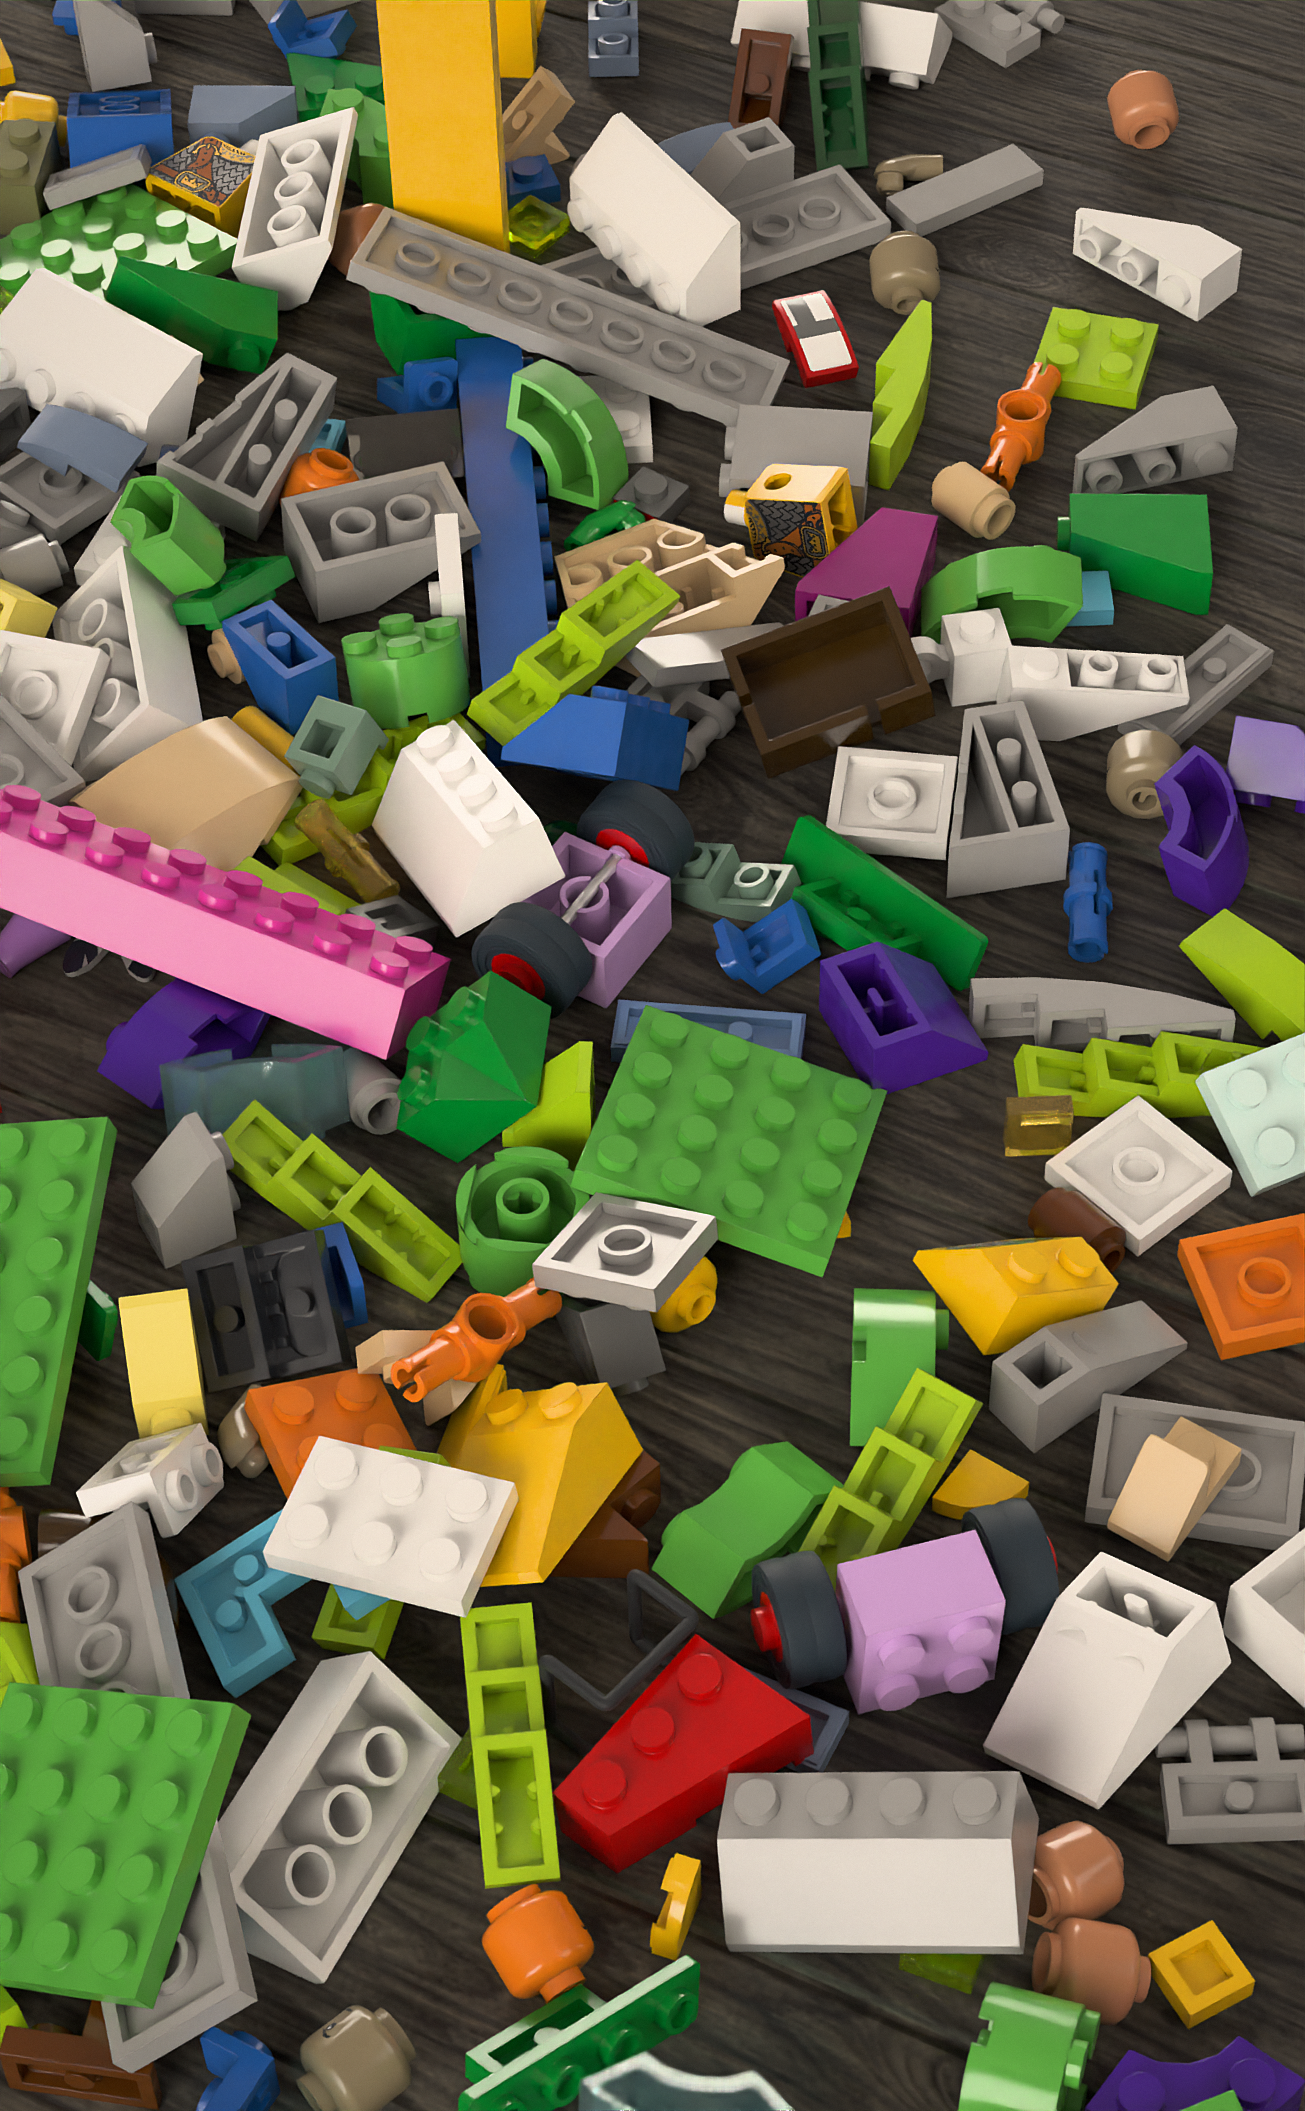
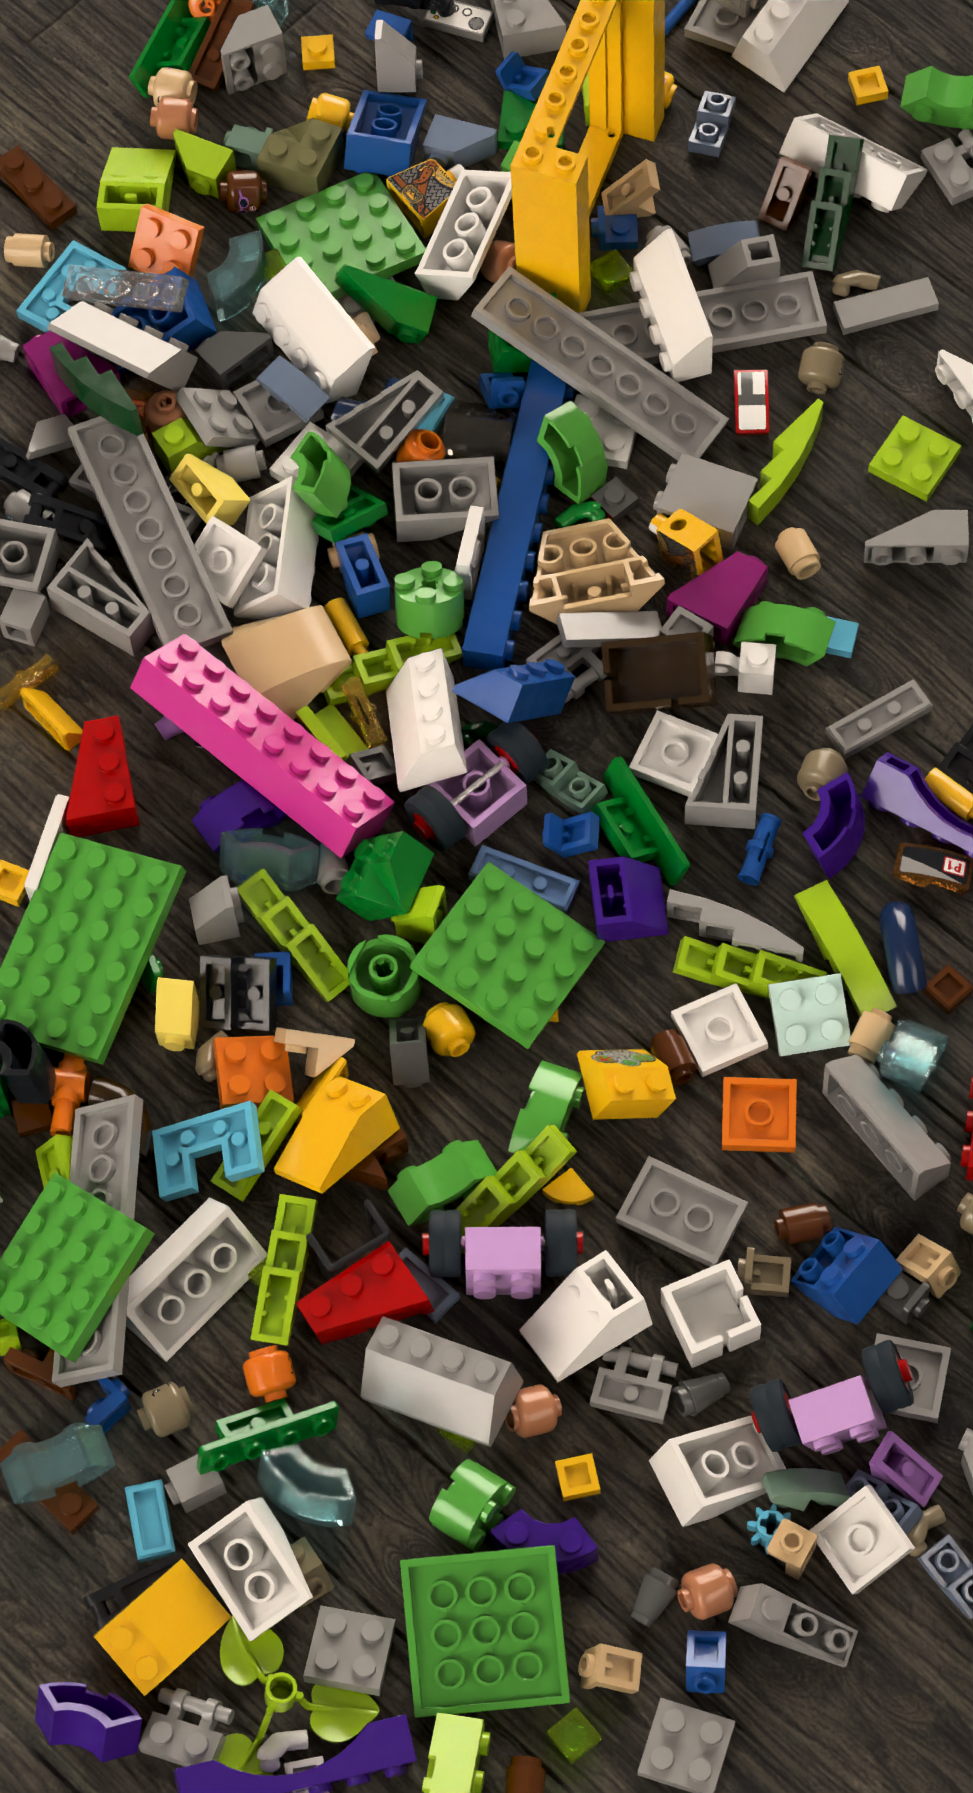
camera: 20 degrees right, 15 degrees up
light grey tile [43,144,152,210] -> none
white bracket [76,1422,224,1538] -> none
white plate [263,1436,519,1618] -> none
sand green brick [284,695,389,799] -> none
orange pin [390,1277,562,1402] -> none
lime slope [467,560,681,746] -> none
light grey plate [532,1192,718,1313] -> none
yellow tile [650,1853,701,1961] -> none
orange pin [980,362,1062,492] -> none
light grey slope [989,1300,1188,1453] -> none
white slope [996,645,1189,741] -> none
clear yellow tile [1003,1095,1074,1156] -> none
nougat head [1032,1917,1151,2025] -> none
green slope [1056,493,1213,615] -> none
tan slope [1107,1416,1242,1562] -> none

